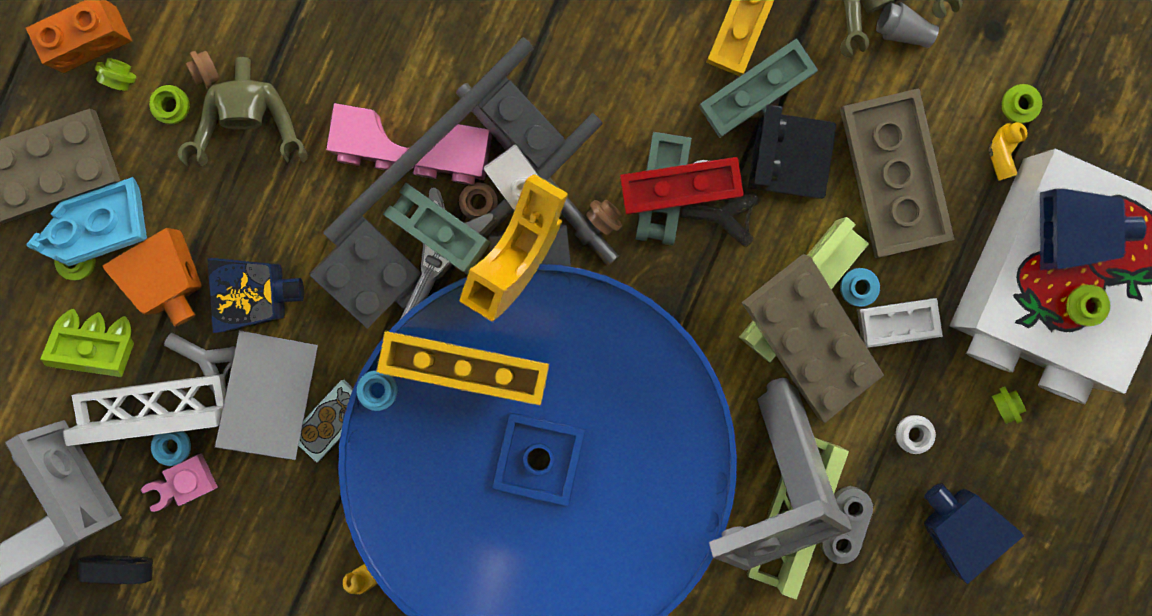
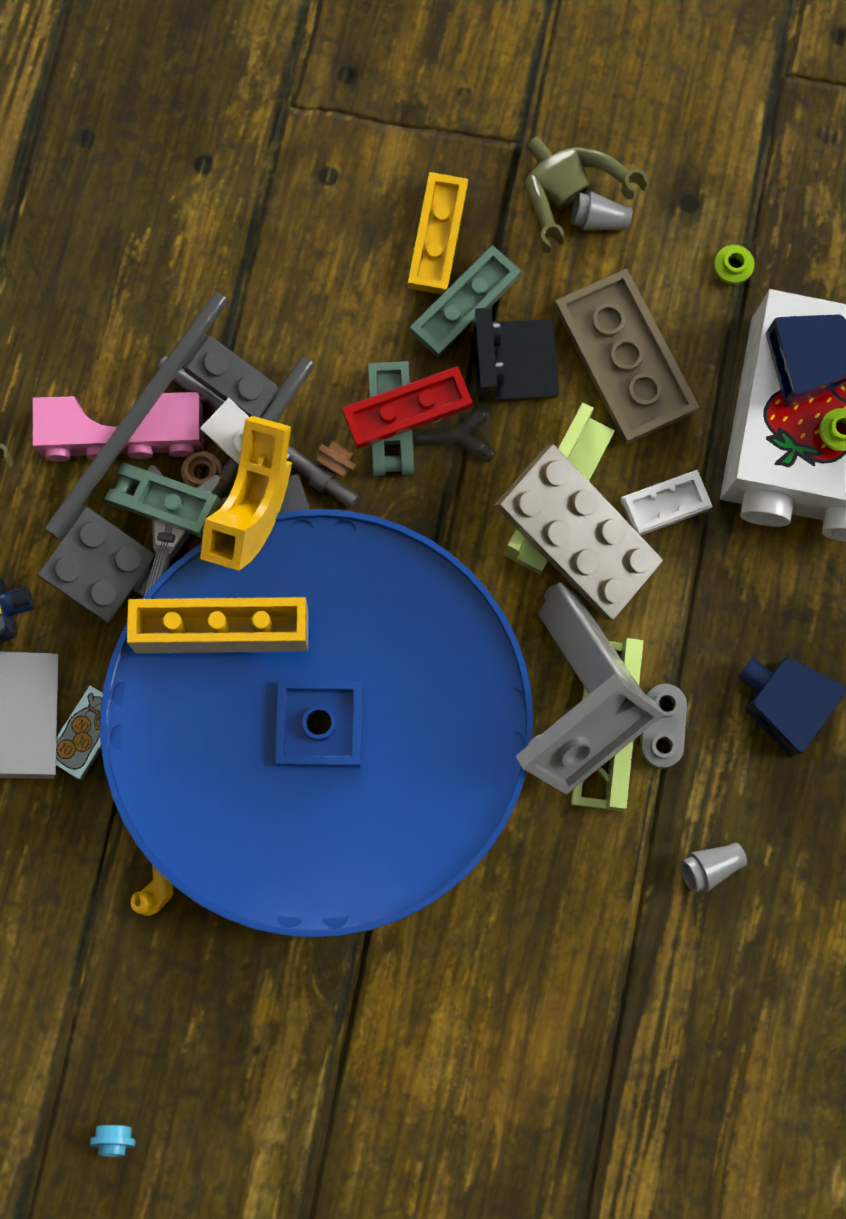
camera: 15 degrees left, 10 degrees down
medium azure plate [357,370,398,411] -> none
medium azure plate [840,268,880,307] -> none
white plate [896,415,936,454] -> none
yellow arm [988,122,1027,181] -> none
lime plate [992,386,1026,424] -> none

